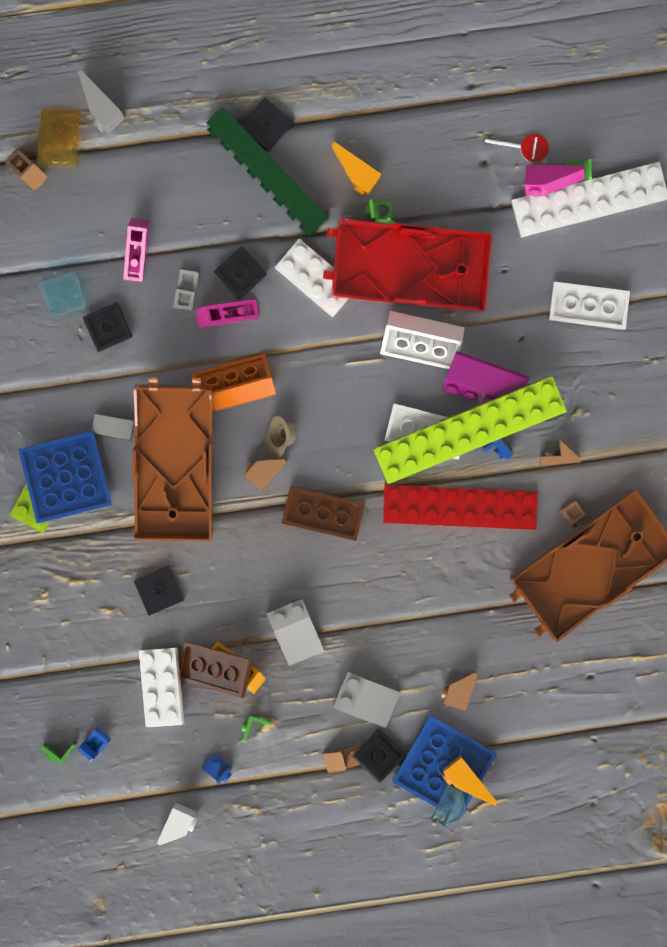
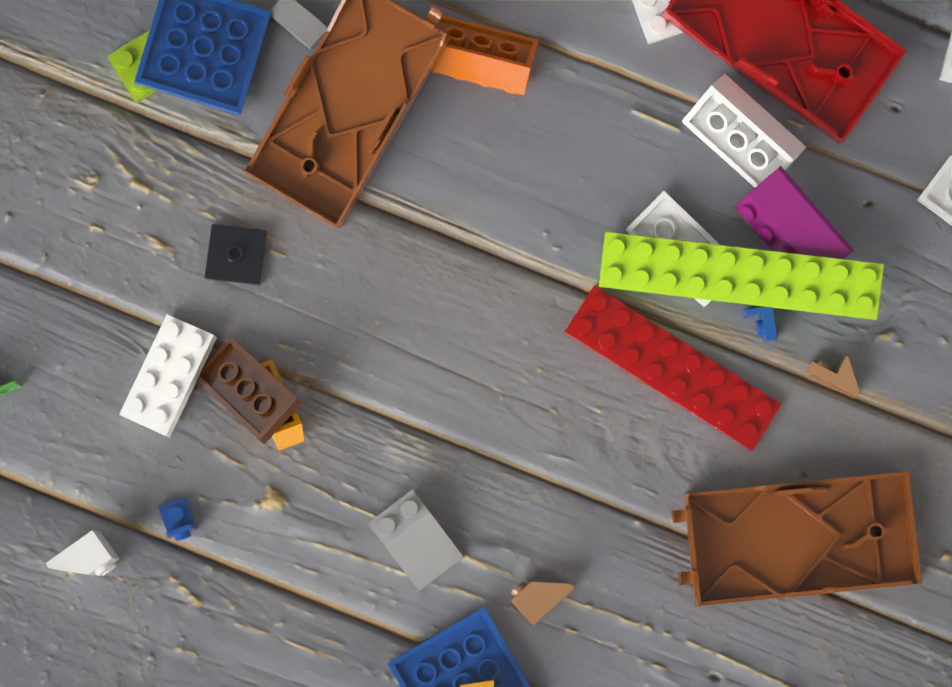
camera: 30 degrees right, 5 degrees down
blue bracket [78,726,111,761] -> none
bright green bracket [241,714,272,742] -> none
medium nougat slope [244,459,287,491] -> none
dark tan piece [264,416,296,460] -> none
light grey slope [267,598,324,666] -> none
reddish brown plate [282,486,365,541] -> none
medium nougat slope [323,744,361,773] -> none
black plate [352,728,406,783] -> none
medium nougat tile [560,499,587,526] -> none

